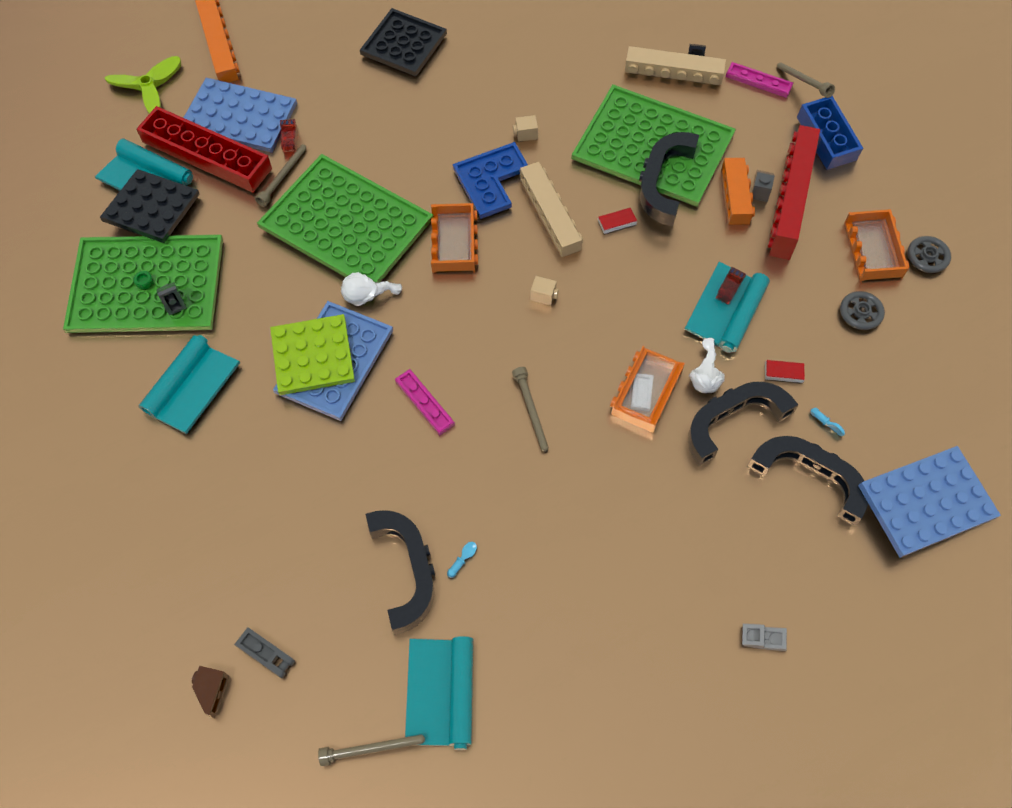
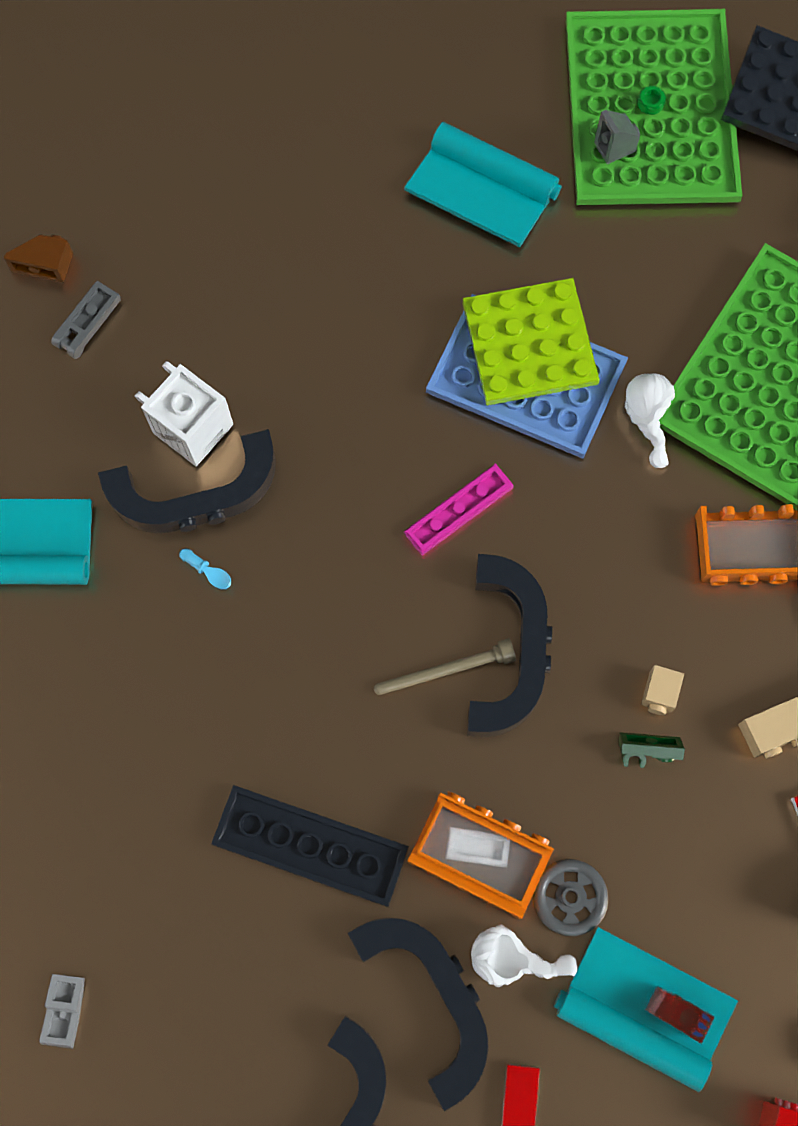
camera: 90 degrees right, 10 degrees up
none -> white container [135,361,234,467]
none -> black plate [211,785,409,908]
none -> black arch [467,554,552,737]
none -> dark grey plate [533,859,608,936]
none -> dark green plate [618,732,685,768]

